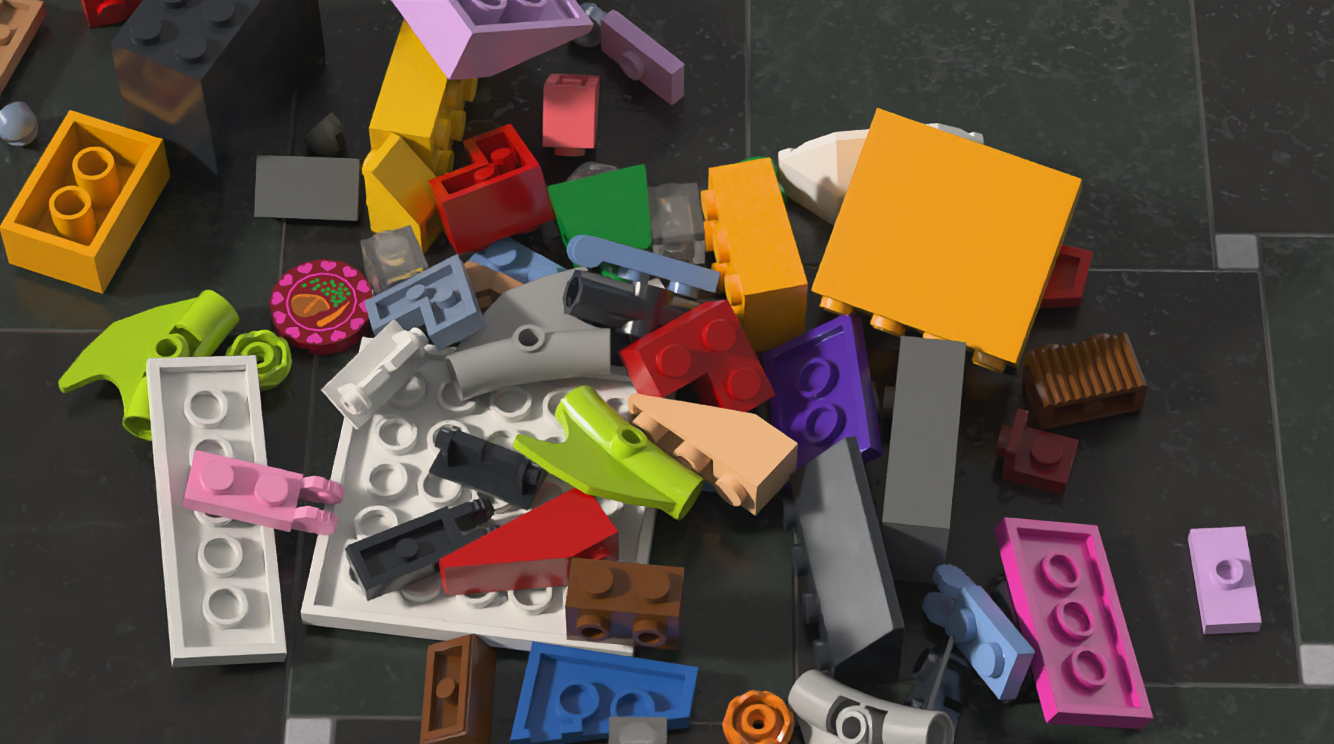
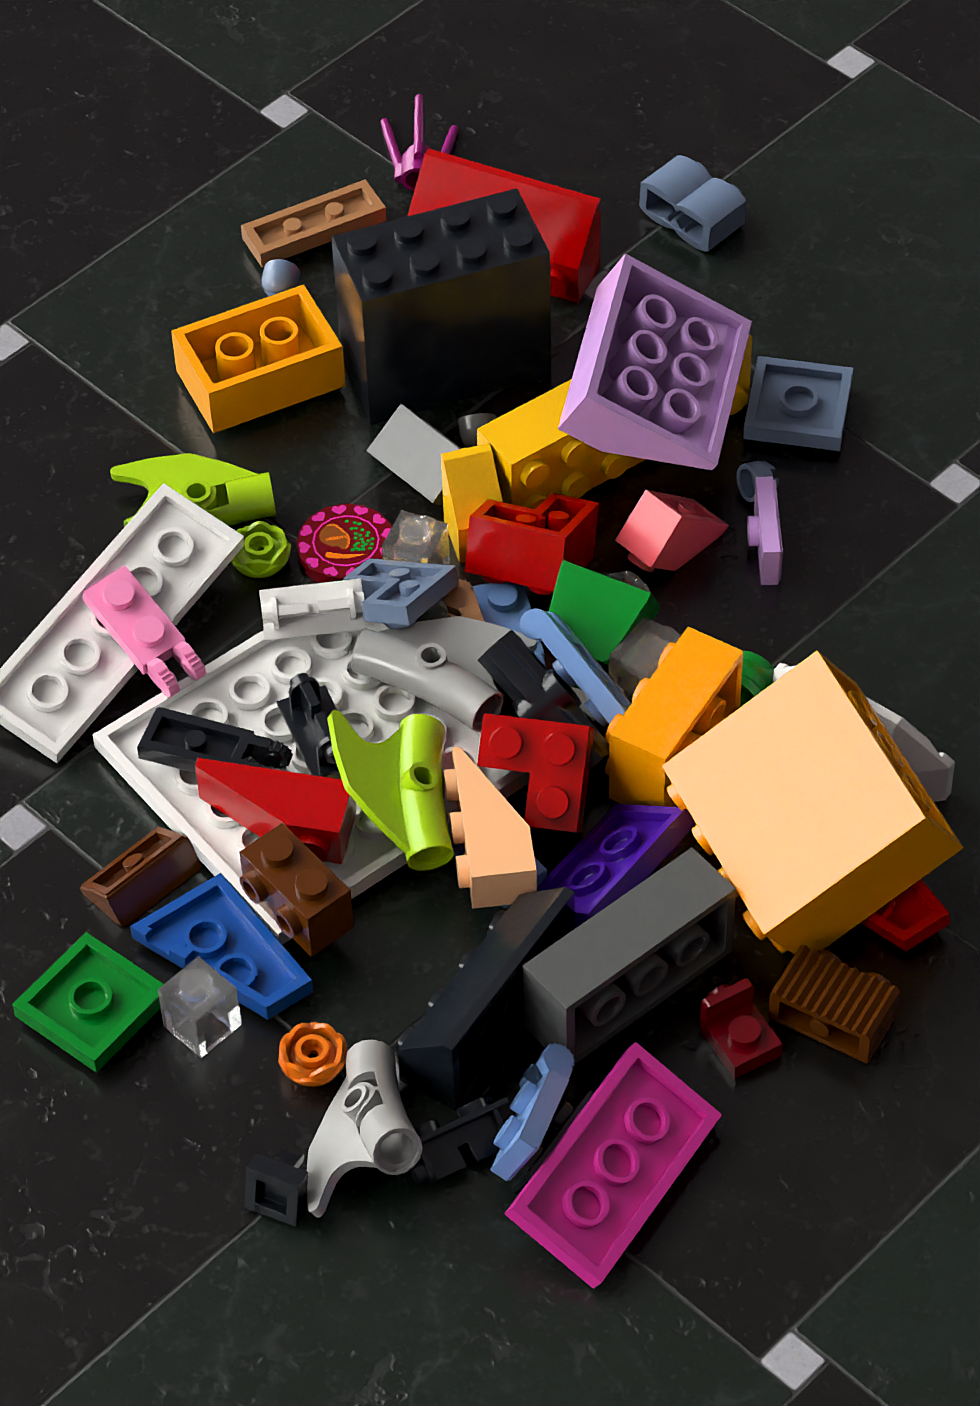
camera: 45 degrees right, 5 degrees down
lavender plate [1188,526,1262,635] -> none

